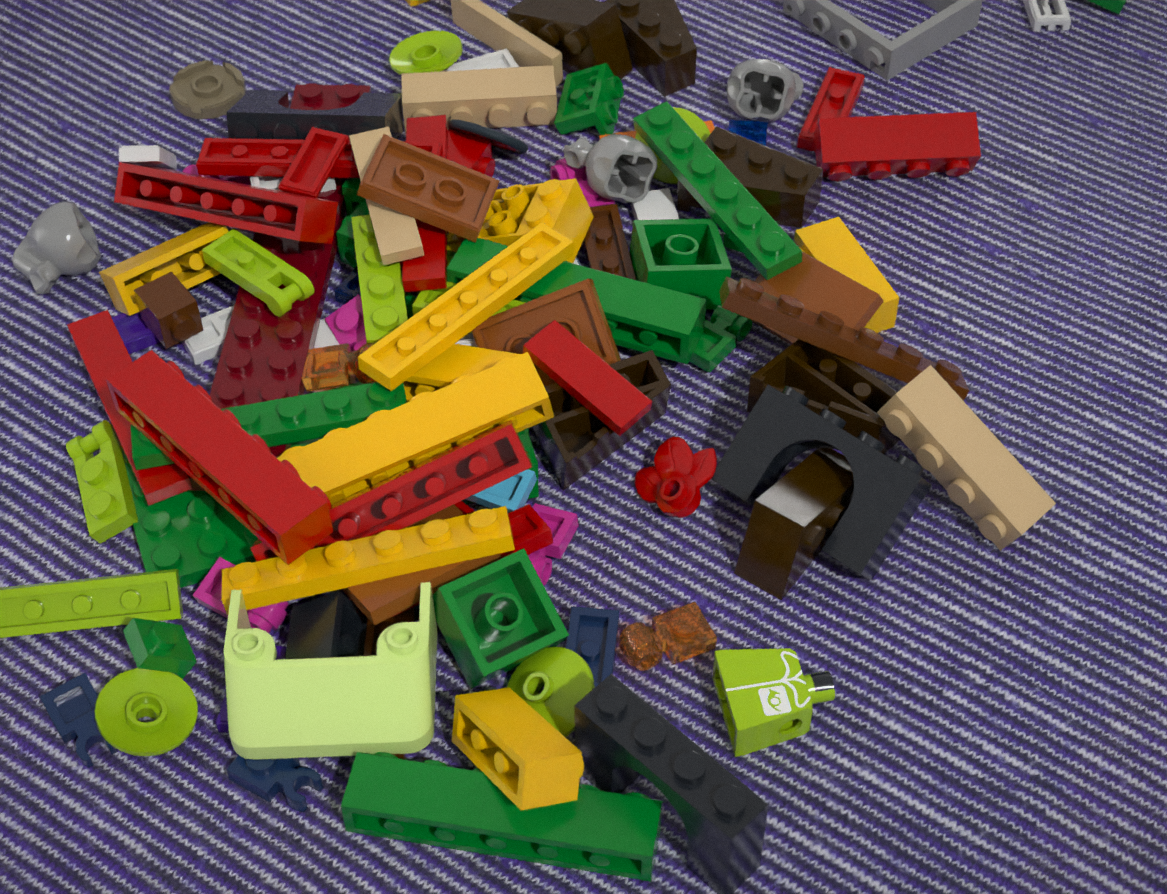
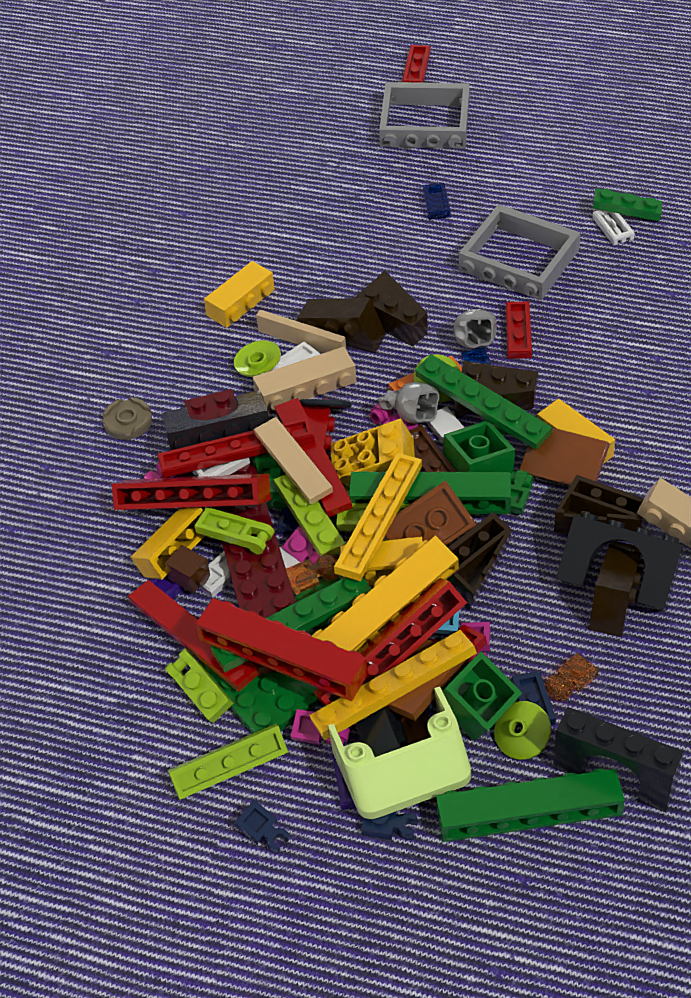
camera: 15 degrees left, 0 degrees up
light grey piece [12,201,101,294] -> none
lime dish [95,668,198,756] -> none
white tile [119,145,177,170] -> none
green bracket [123,618,197,679] -> none
red tile [278,127,350,198] -> none
dark orange tile [357,134,499,243] -> none
yellow brick [452,688,584,810] -> none
red tile [523,320,652,436] -> none
green bracket [554,63,624,135] -> none
red plate [635,436,717,518] -> none
lime torso [713,648,835,757] -> none
reddish brown plate [719,277,970,401] -> none
red brick [814,112,981,181] -> none

